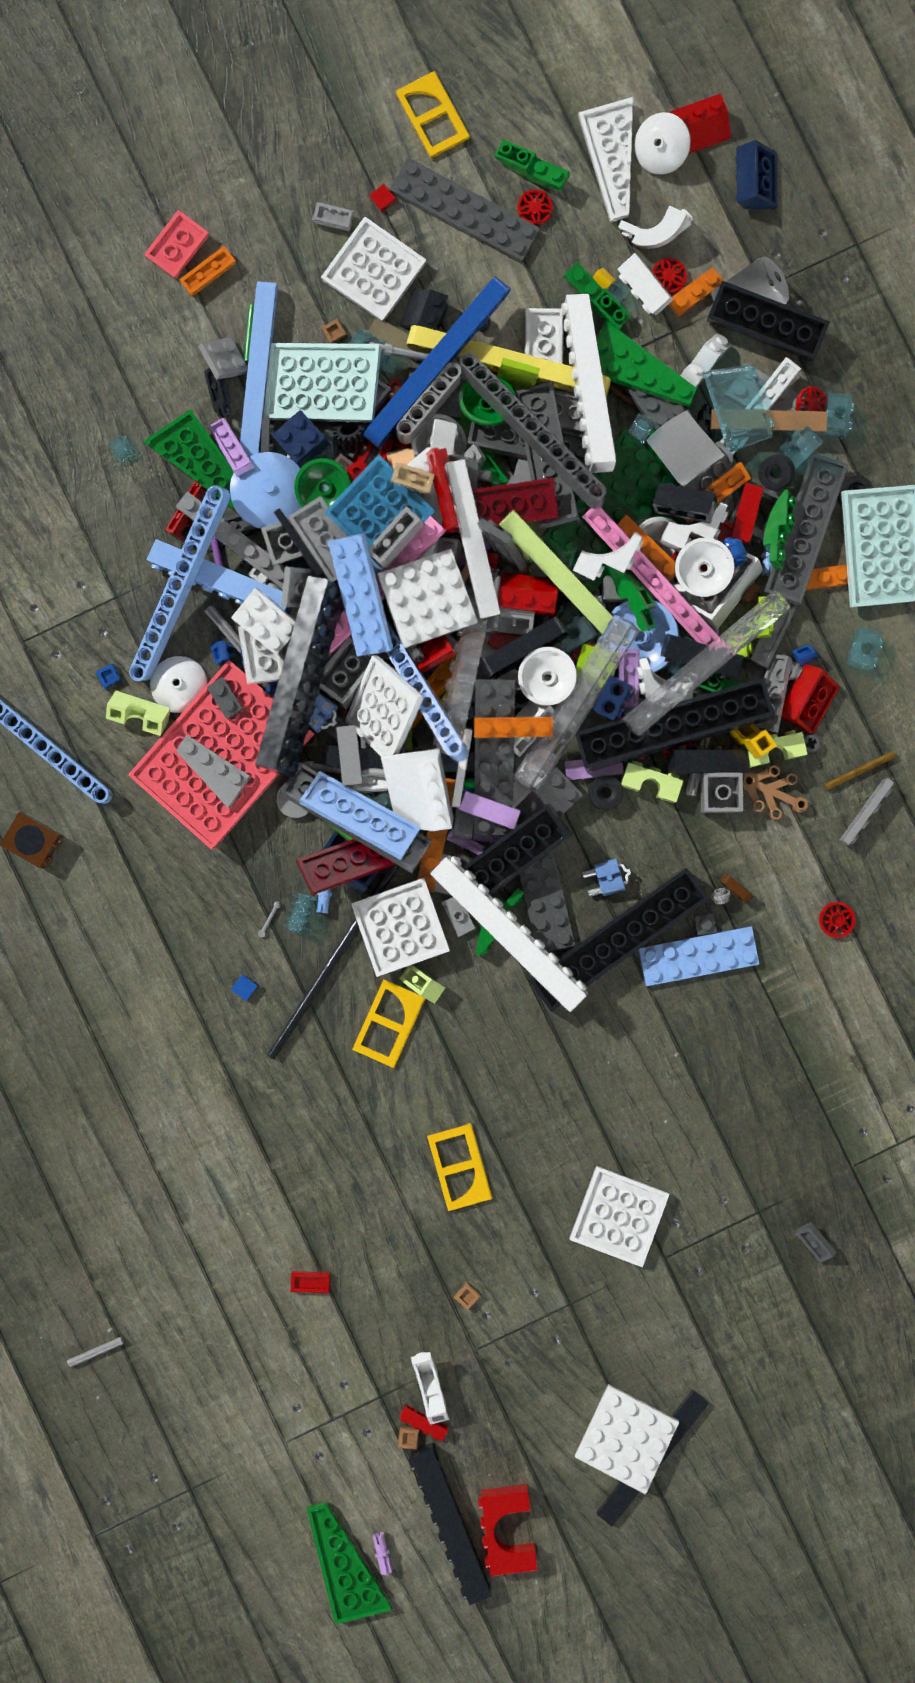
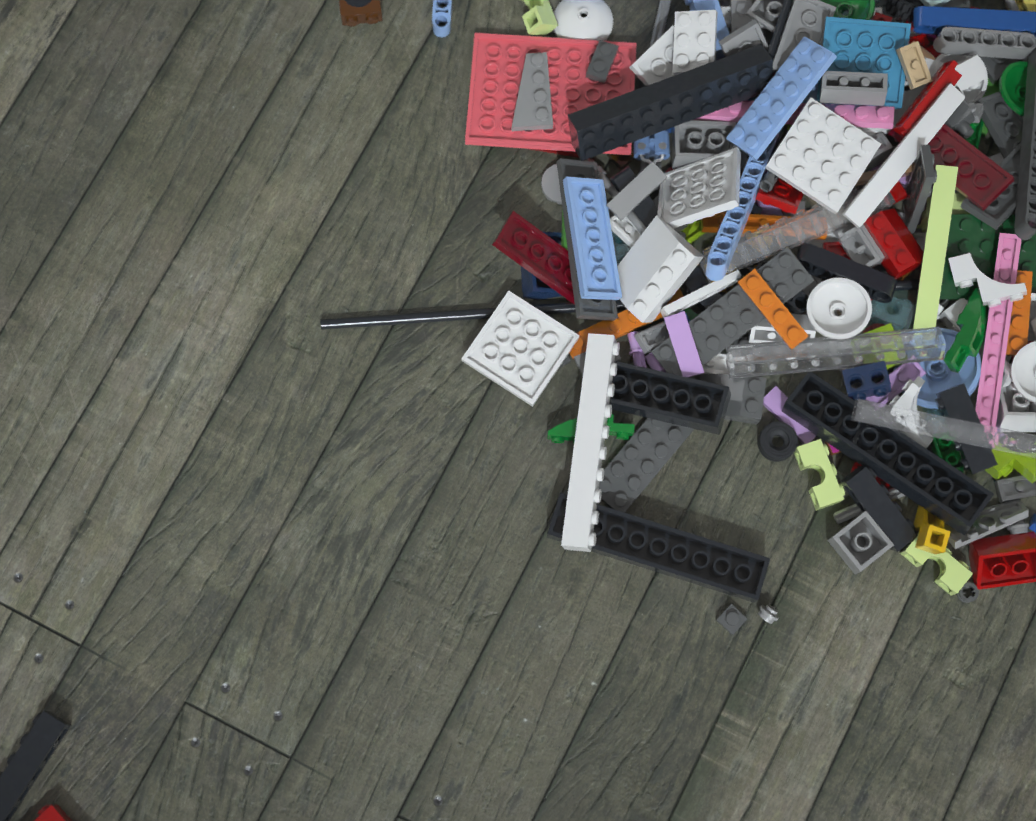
camera: 50 degrees right, 10 degrees down
blue tile [211,641,235,665] -> none
blue tile [231,974,258,1001] -> none
light grey hinge [258,901,281,937] -> none
clear light blue piece [282,892,317,935] -> none
red tile [291,1271,330,1293] -> none
light blue pin [316,889,332,913] -> none
yellow window [352,979,425,1068] -> none
medium nougat tile [398,1426,419,1450] -> none
yellowish green slope [399,965,445,1004] -> none
red piece [399,1404,448,1441] -> none
white arch [411,1352,449,1425] -> none
yellow window [427,1123,493,1211] -> none
light grey plate [441,897,475,937] -> none
medium nougat tile [454,1282,481,1310] -> none
white plate [569,1166,669,1267] -> none
medium blue piece [582,859,631,897] -> none
light blue plate [638,926,759,986] -> none
reddish brown beam [719,873,753,904] -> none
medium nougat plant [743,765,808,820] -> none
red wheel [818,902,855,938] -> none
pearl gold bar [824,751,896,791] -> none
light grey plate [839,778,894,846] -> none

